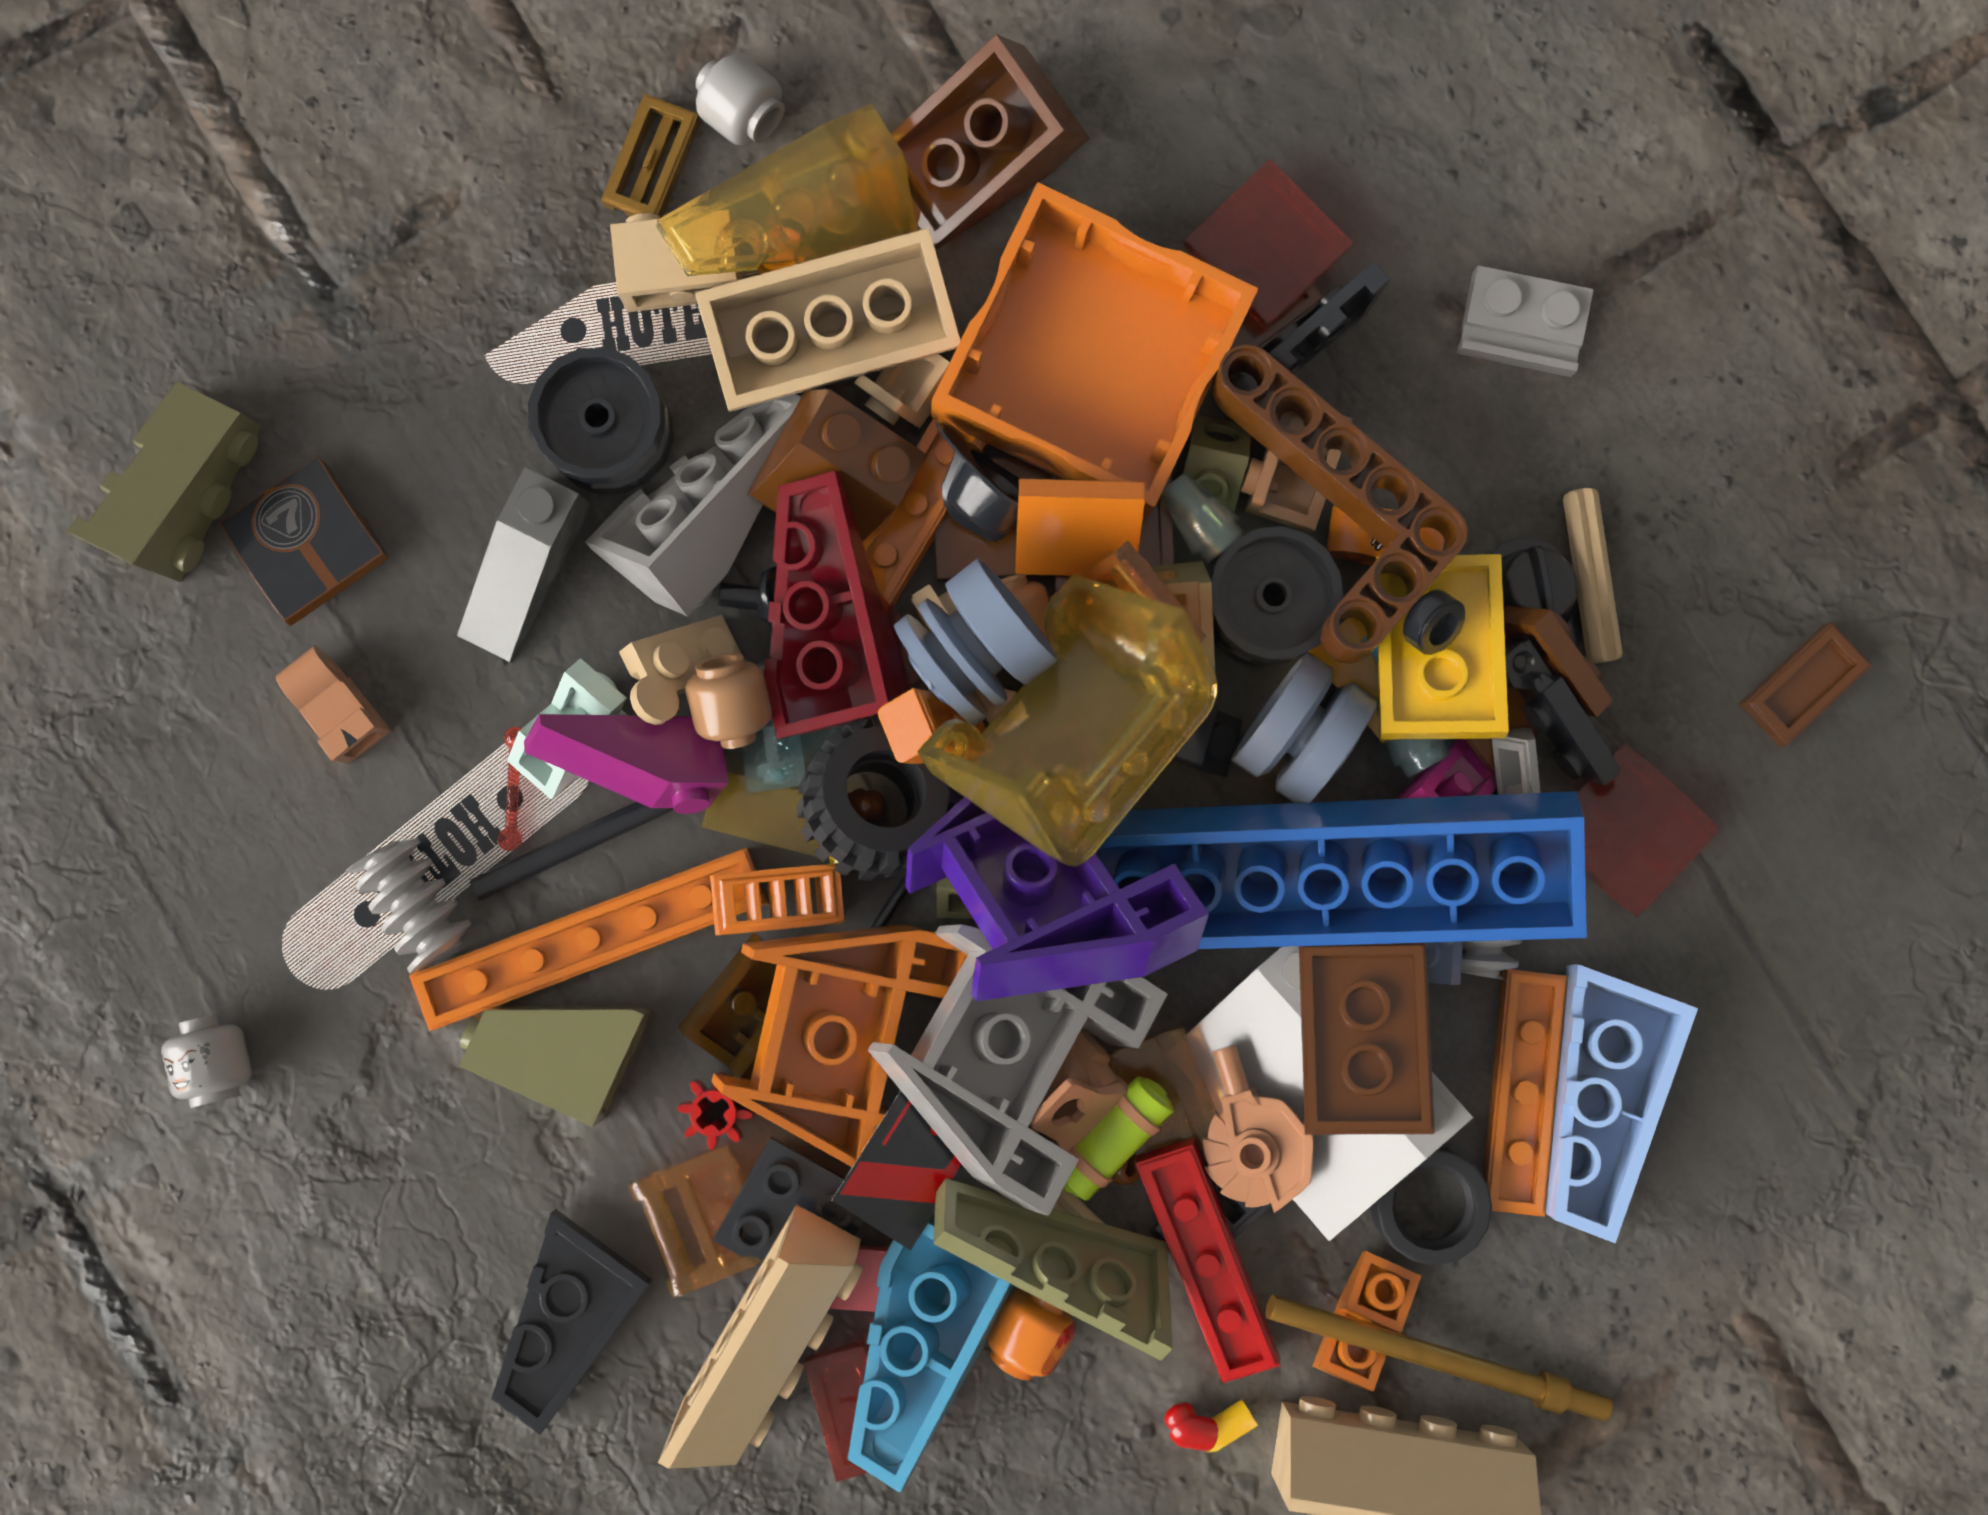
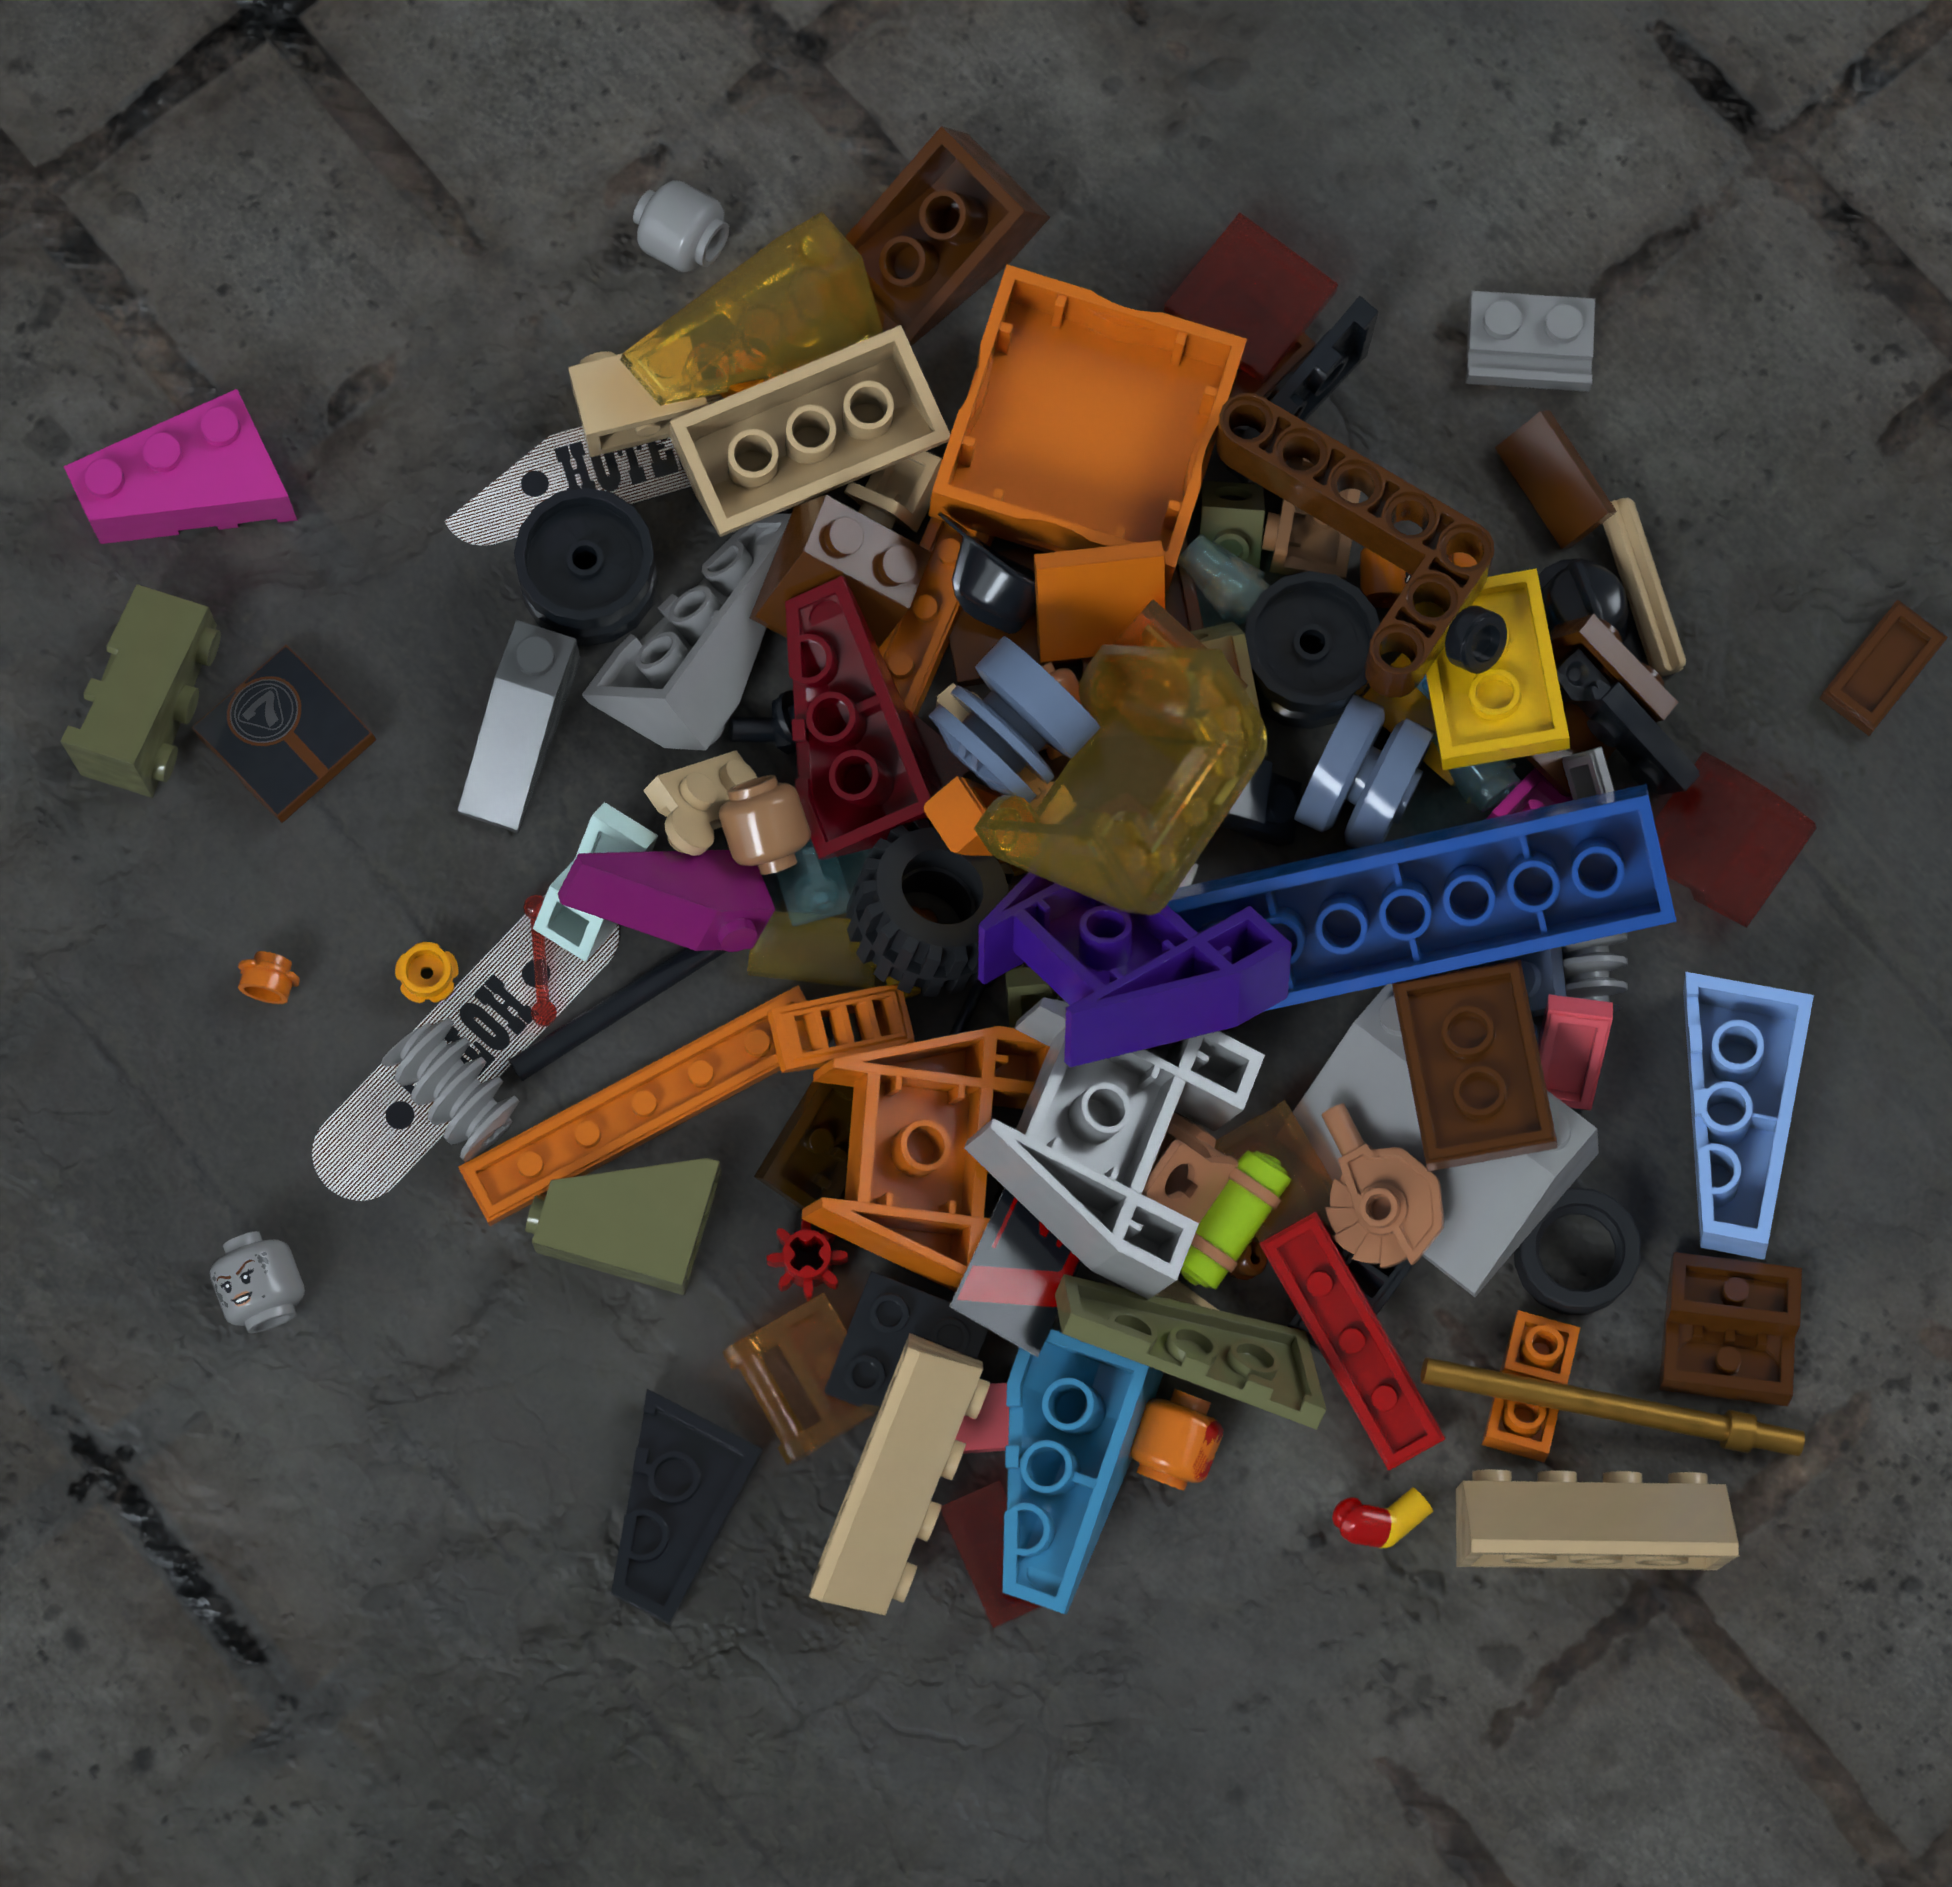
camera: 10 degrees left, 10 degrees down
nougat leg [276,645,392,764] -> none
pearl gold tile [601,93,701,218] -> none
orange tile [1483,969,1568,1217] -> none
none -> dark pink wedge [63,389,297,544]
none -> orange plate [238,951,300,1004]
none -> light orange plate [395,942,459,1003]
none -> reddish brown tile [1495,410,1617,549]
none -> coral tile [1538,994,1613,1111]
none -> reddish brown slope [1659,1252,1802,1406]

